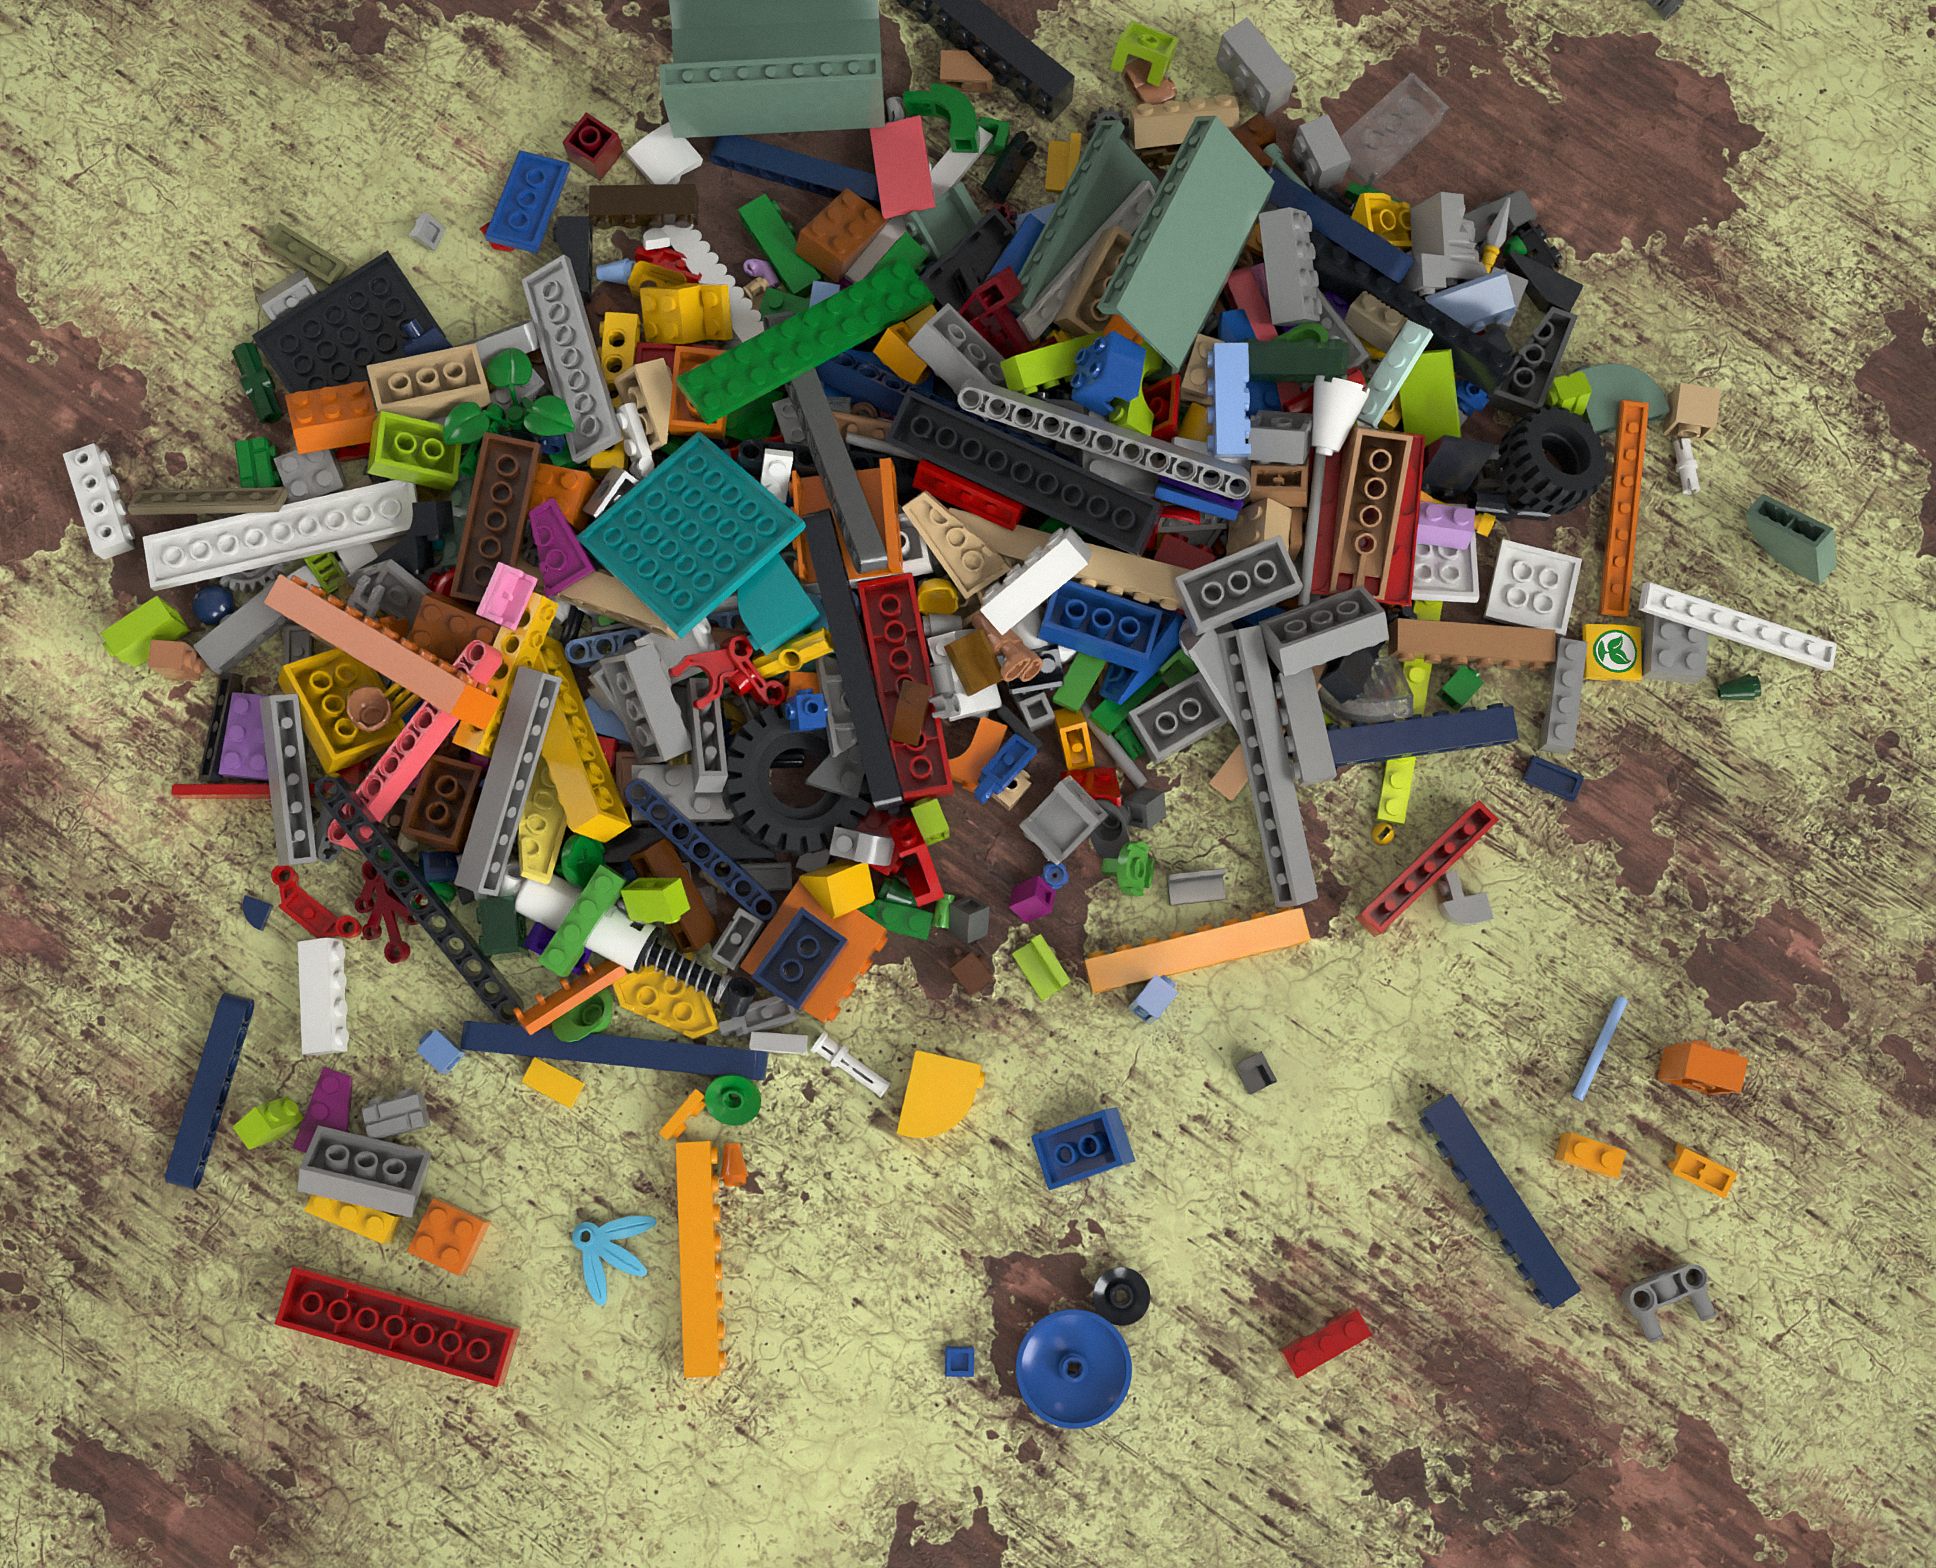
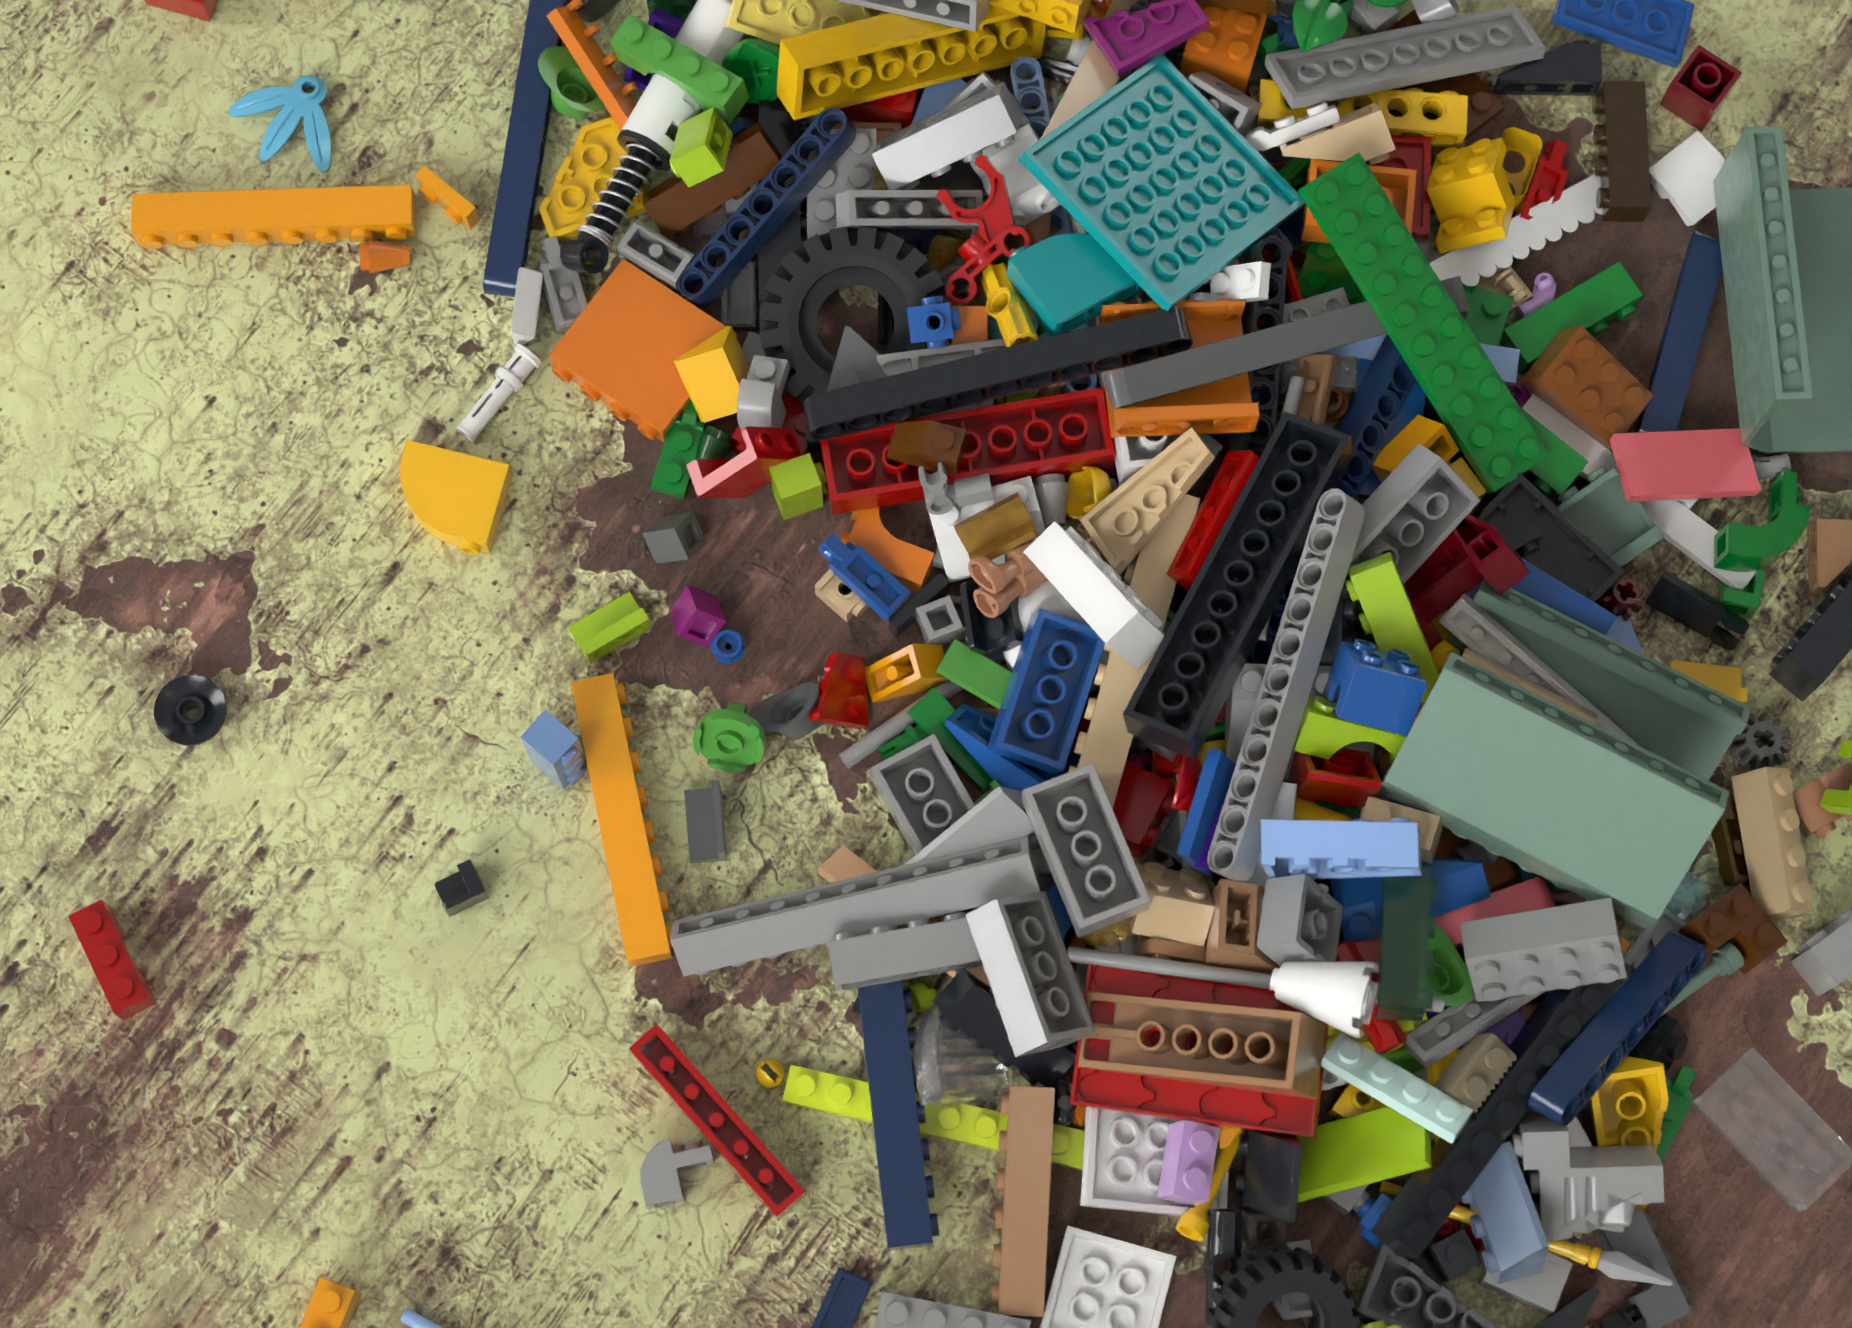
camera: 90 degrees right, 5 degrees down
yellow tile [521,1057,585,1109] -> none
light blue cone [596,258,636,285] -> none
white tile [643,228,670,250] -> none
green dish [705,1074,762,1126] -> none
dark blue brick [751,907,849,1012] -> none
bright green pin [931,893,955,929] -> none
blue tile [945,1346,974,1377] -> none
reddish brown brick [950,952,993,997] -> none
blue dish [1016,1309,1132,1429] -> none
light grey panel [1019,775,1108,865] -> none
blue slope [1031,1107,1136,1190] -> none
dark grey panel [1123,787,1166,830] -> none
light grey brick [1291,114,1351,194] -> none
dark blue brick [1418,1093,1582,1309] -> none
green brick [1436,665,1484,712] -> none
green hinge [1504,236,1527,257] -> none

